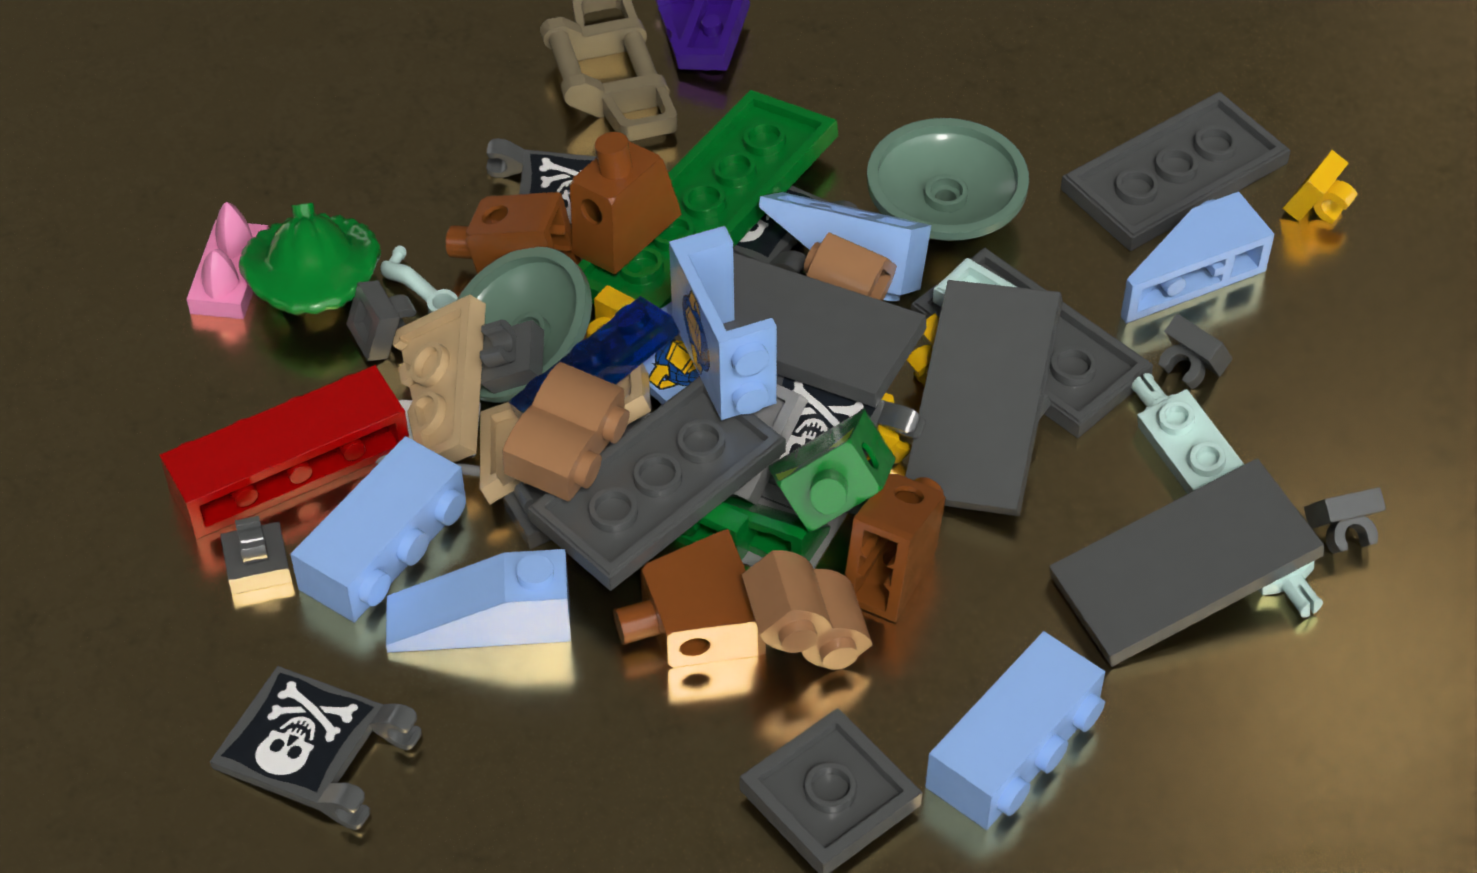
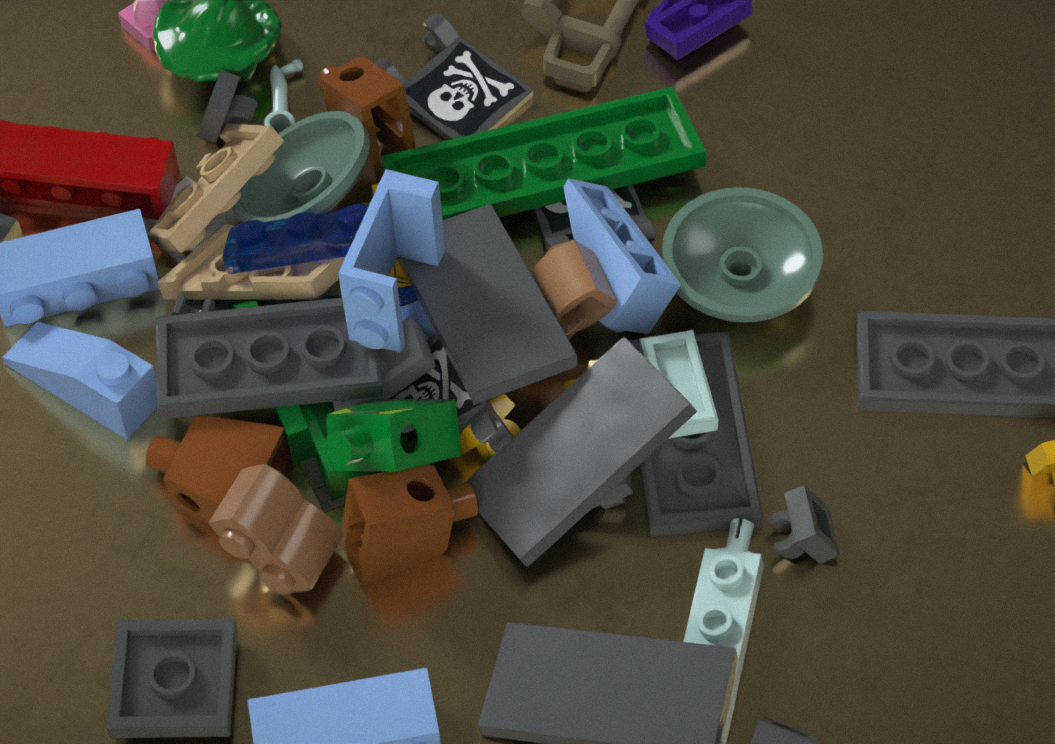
camera: 40 degrees right, 5 degrees up
dark grey tile [480,319,544,394] -> none
medium nougat brick [502,362,630,502] -> none
dark orange torso [570,132,681,274] -> none
light blue slope [1120,191,1275,324] -> none

